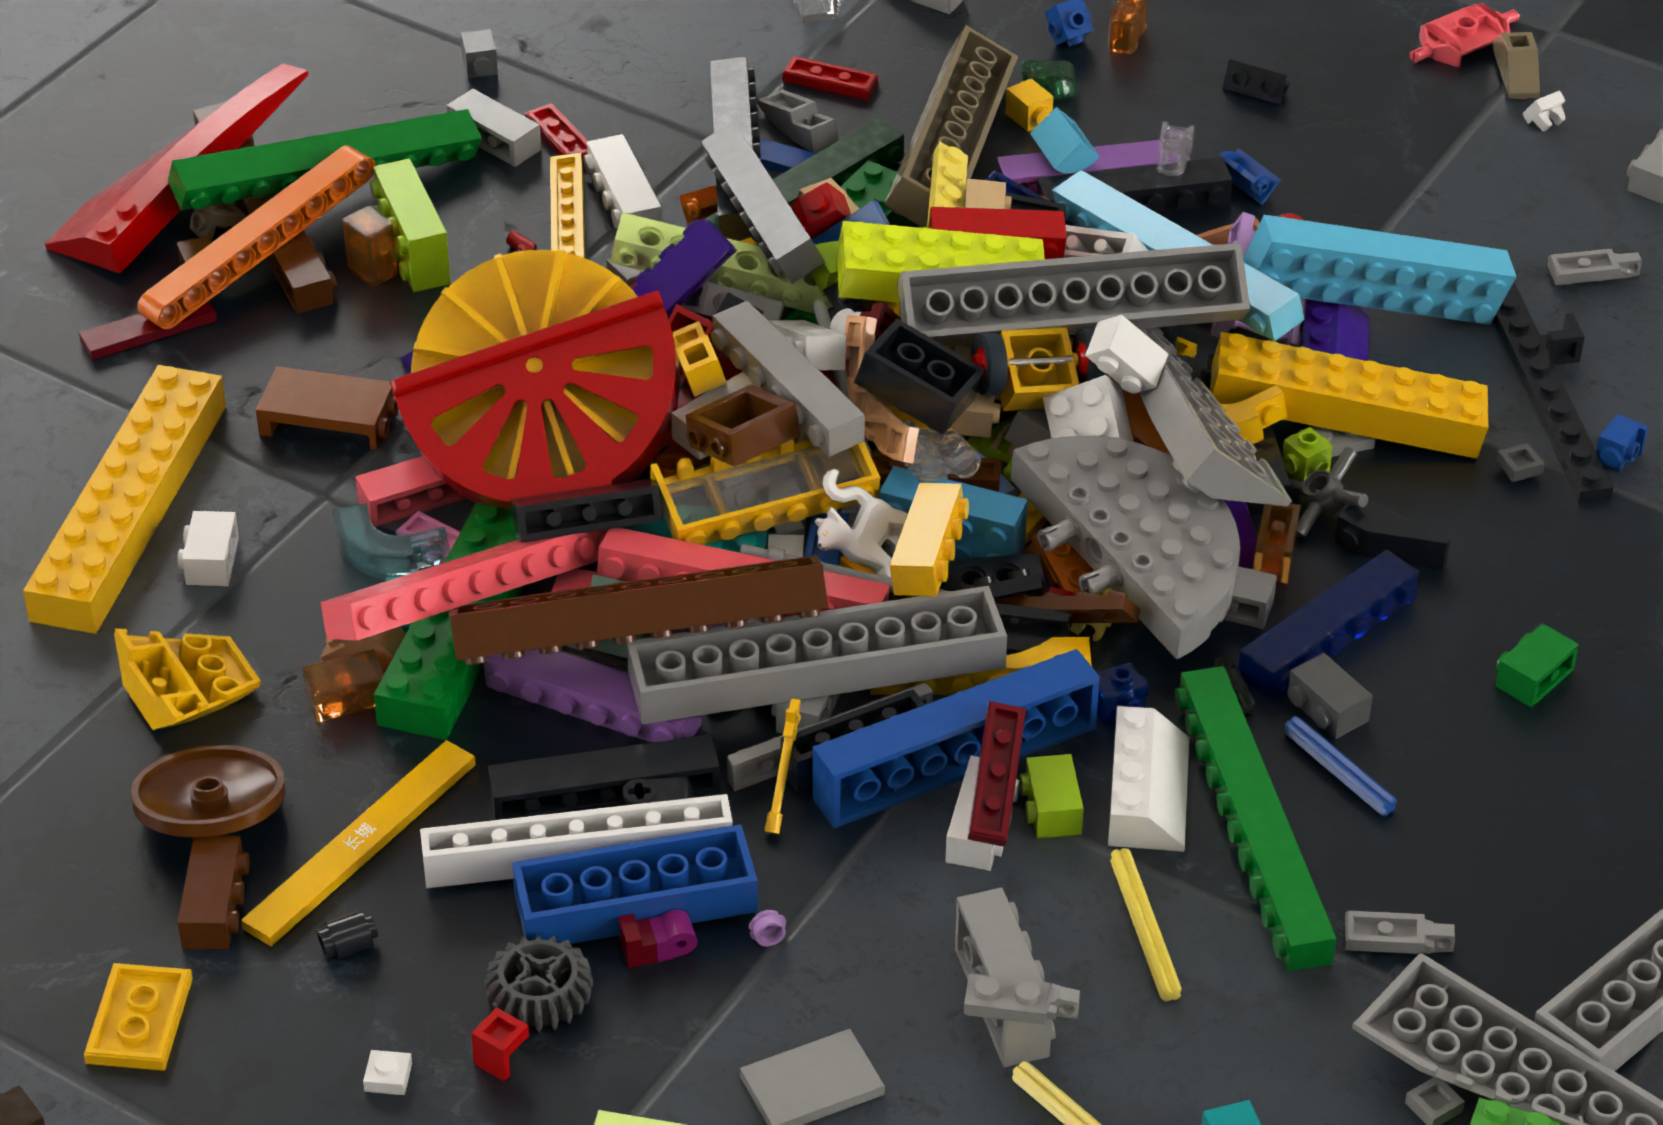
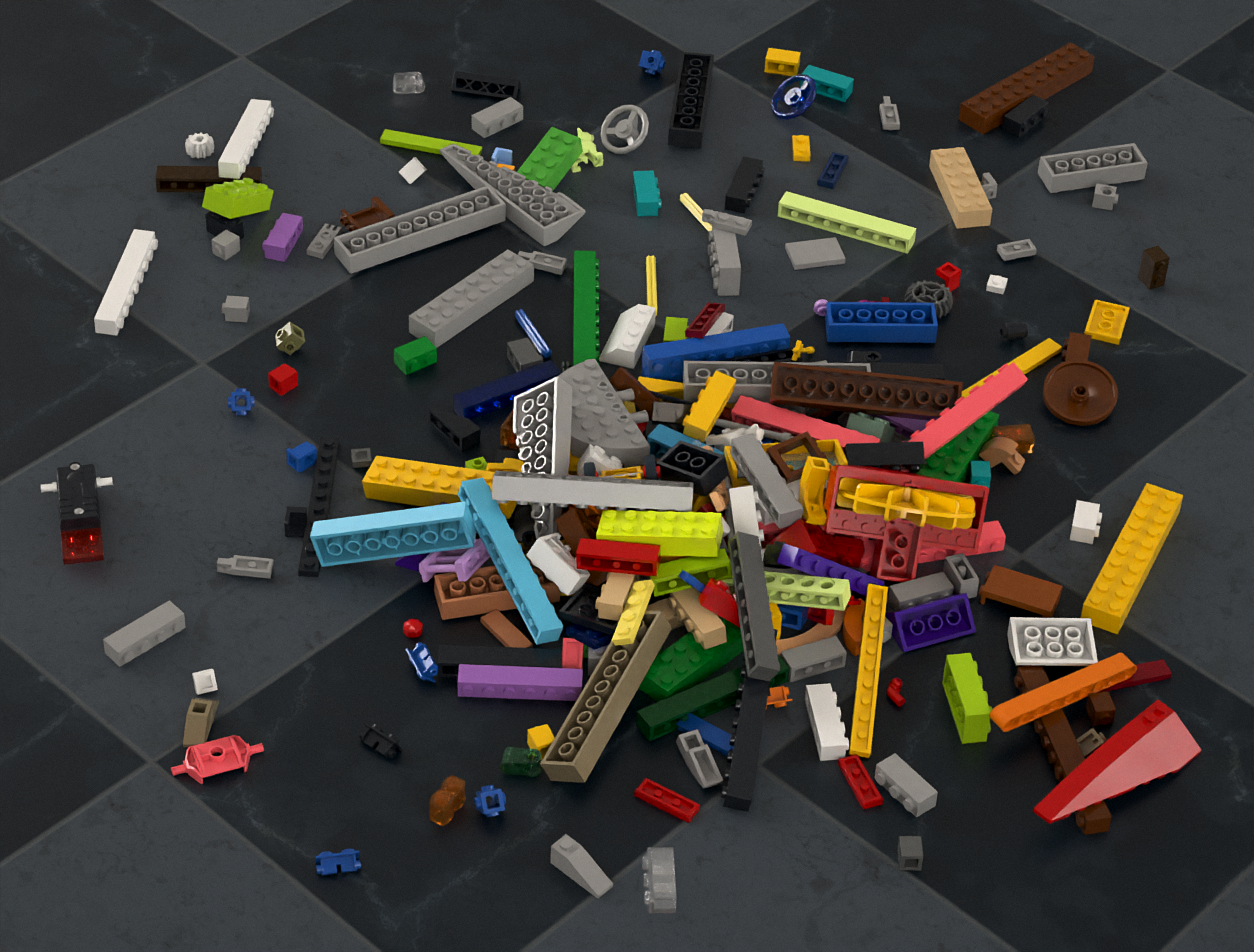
camera: 170 degrees left, 0 degrees up
yellow wedge [114,628,261,730] -> none
green brick [168,109,482,210] -> none
clear light blue arch [332,503,450,580] -> none
clear orange brick [343,206,398,288] -> none
white brick [420,794,733,889] -> none
medium azure brick [1030,107,1100,173] -> none
white brick [1085,315,1168,394] -> none
clear blue brick [1096,662,1149,724] -> none
clear piece [1157,121,1195,176] -> none
dark grey bar [1289,447,1368,539] -> none
none -> light grey brick [409,249,534,348]
none -> white slope [1007,617,1098,666]

